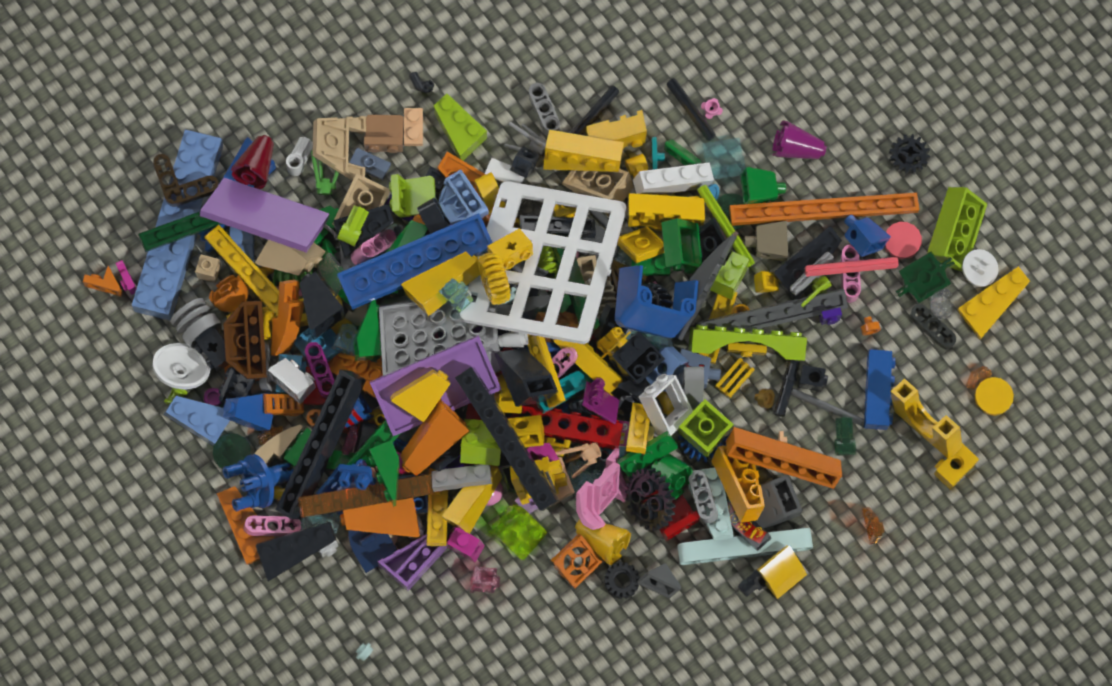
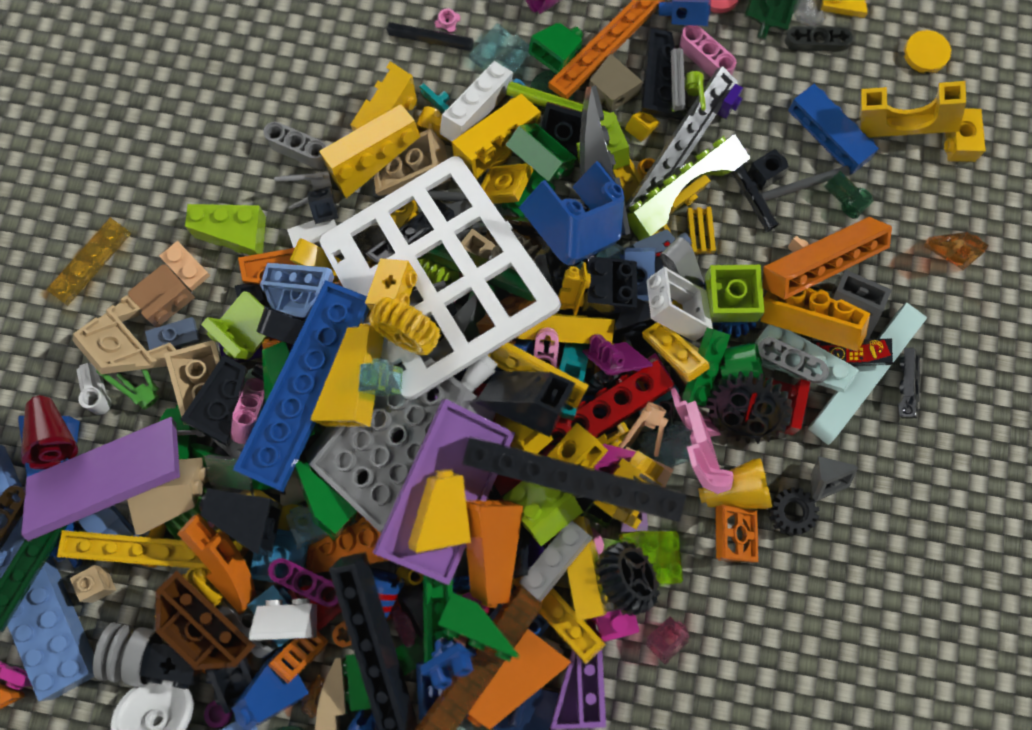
camera: 40 degrees left, 0 degrees up
orange cylinder [209,275,248,312] -> none
lime piece [337,205,369,247] -> none
black arm [409,72,434,93] -> none
black axle [570,85,619,135] -> none
green slope [664,139,701,166] -> none
pearl gold tile [754,388,775,408] -> none
yellow slope [757,545,807,599] -> none
coral axle [805,257,899,277] -> none
orange tile [860,316,881,335] -> none
clear orange arm [965,366,992,390] -> none
none -> clear yellow plate [46,218,131,306]
none -> black gear [595,541,660,616]

